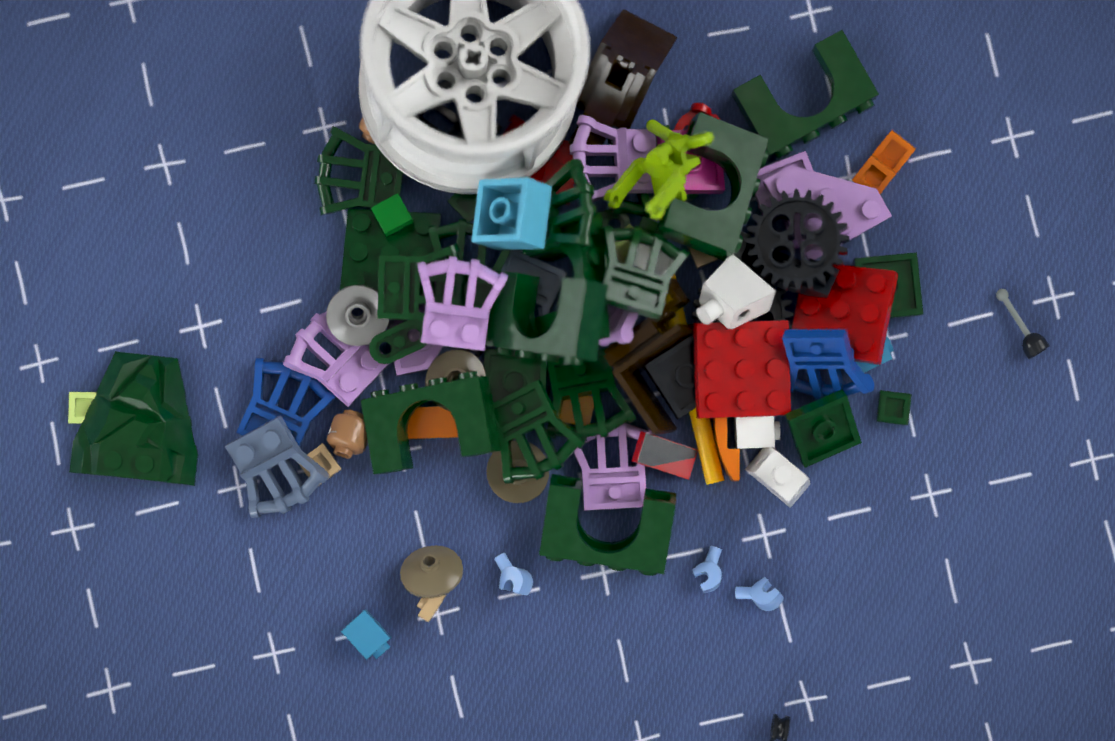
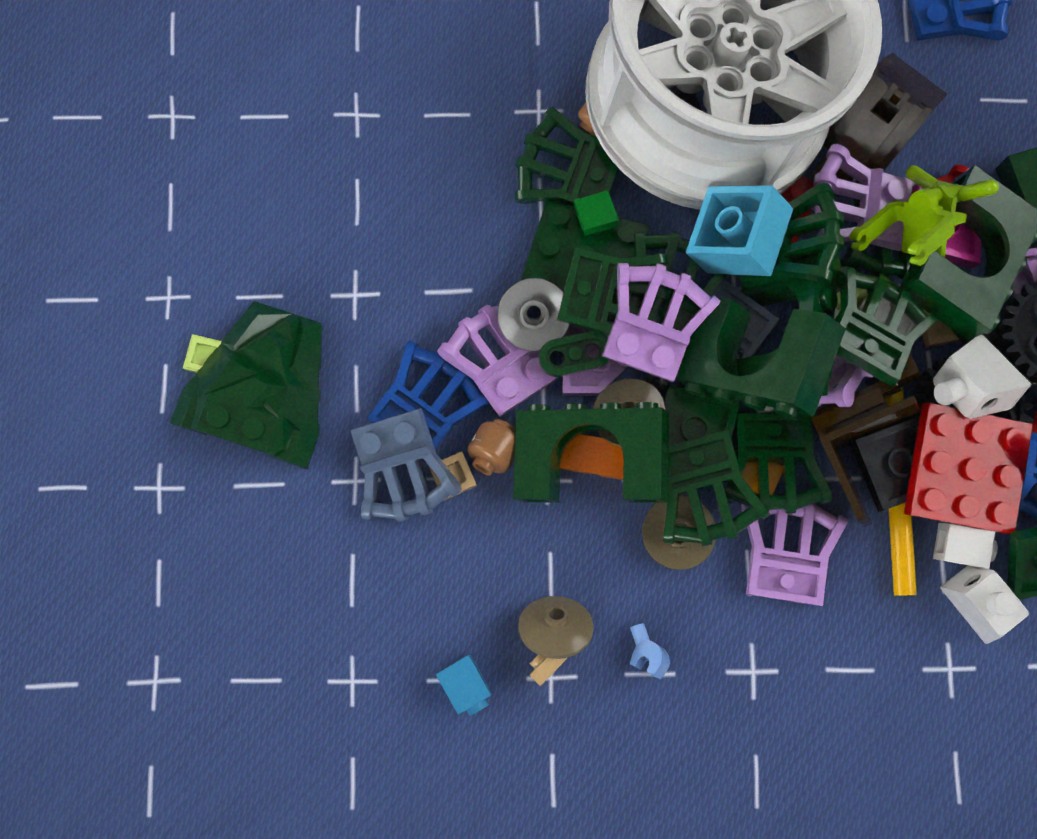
camera: 15 degrees right, 5 degrees down
dark green plate [447,193,477,223] -> none
dark green arch [539,474,676,576] -> none
tile [632,431,698,480] -> none
light blue piece [692,546,722,593] -> none
orange slope [713,417,740,481] -> none
light blue piece [735,577,784,611] -> none

